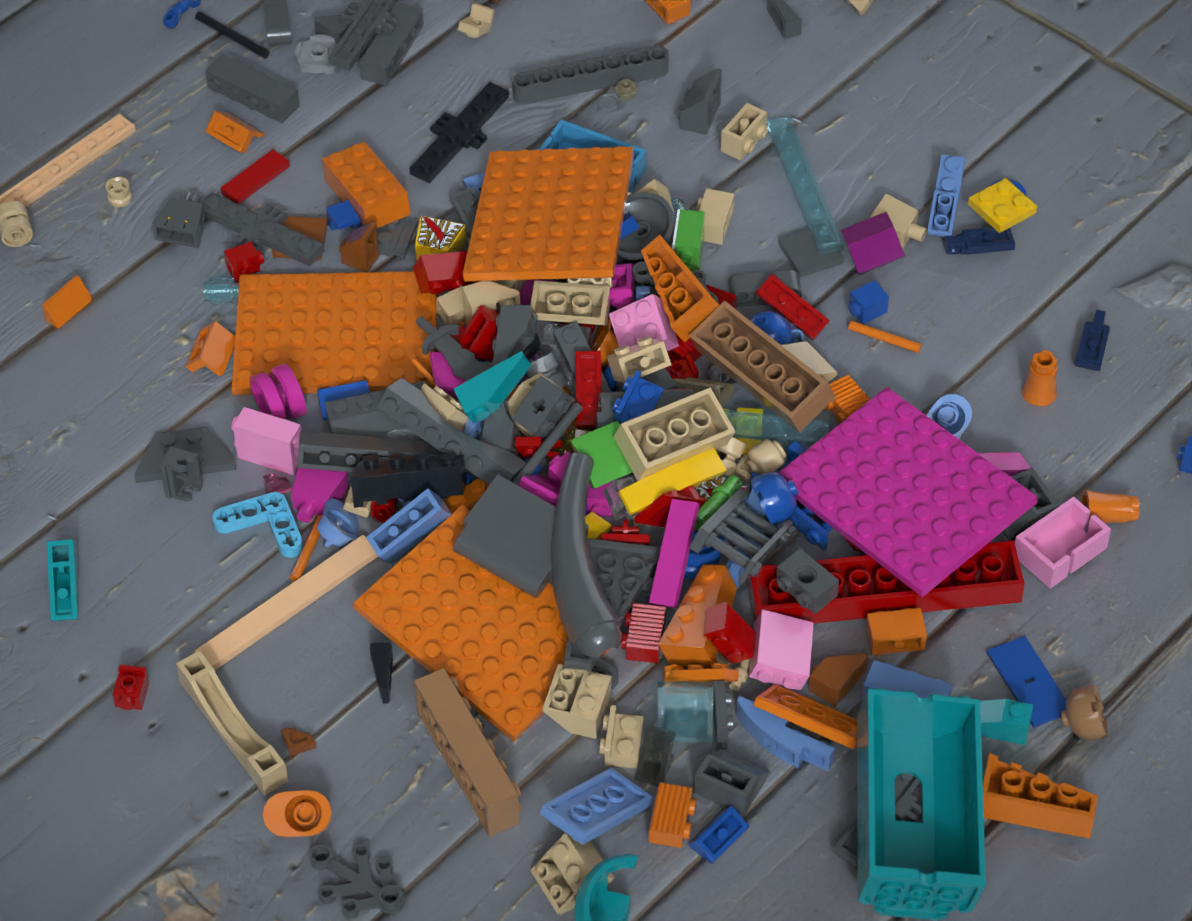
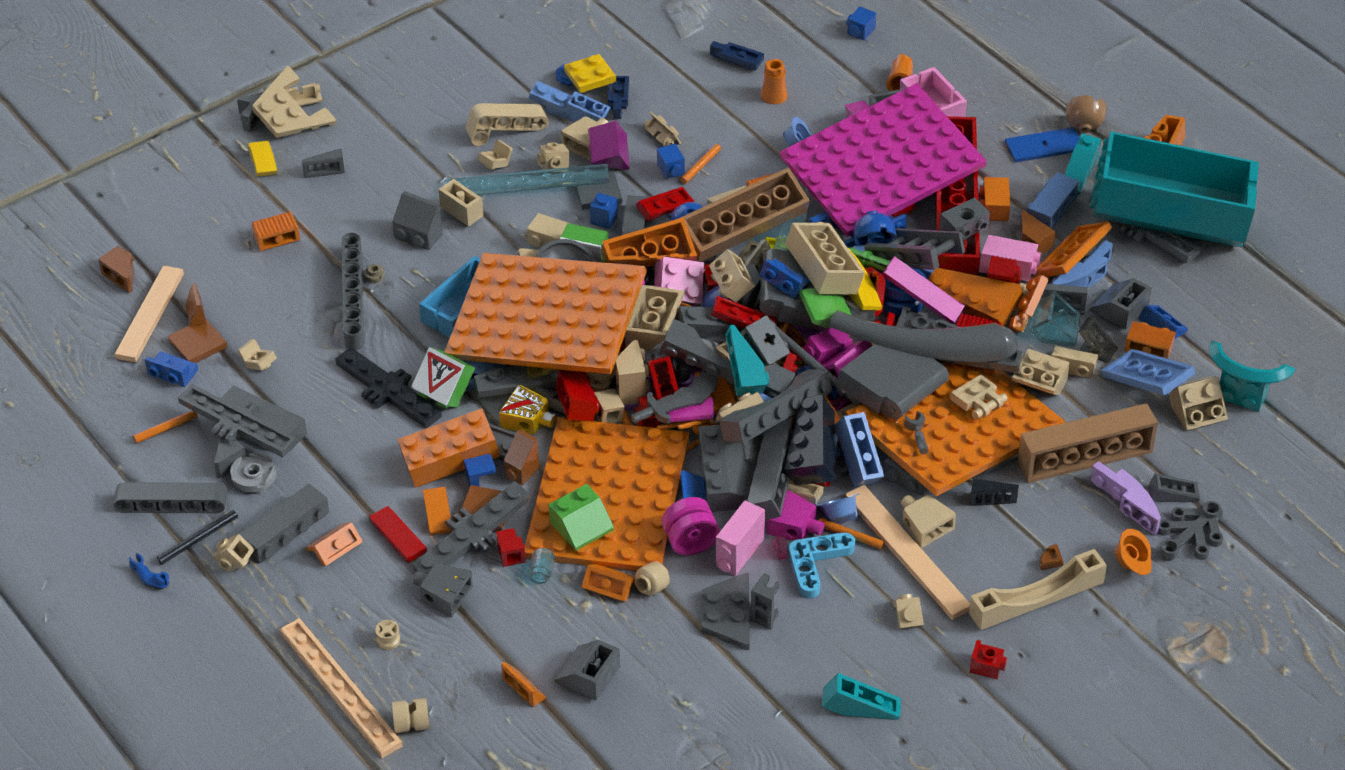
camera: 80 degrees left, 5 degrees down
none -> tan brick [212,534,255,572]
none -> piece [411,347,475,409]
none -> orange slope [423,487,452,535]
none -> tan beam [466,103,549,146]
none -> tan bracket [477,140,513,170]
none -> tan brick [537,142,569,173]
none -> bright green slope [549,484,614,551]
none -> dark grey slope [554,640,620,701]
none -> blue brick [590,193,618,229]
none -> tan head [635,561,670,596]
none -> tan hinge [644,112,681,146]
none -> tan bracket [893,594,924,629]
none -> tan torso [901,495,956,549]
none -> dark grey piece [904,411,928,455]
none -> tan plate [950,375,1008,419]
none -> lavender slope [1090,461,1161,535]
none -> dark grey slope [1149,474,1200,502]

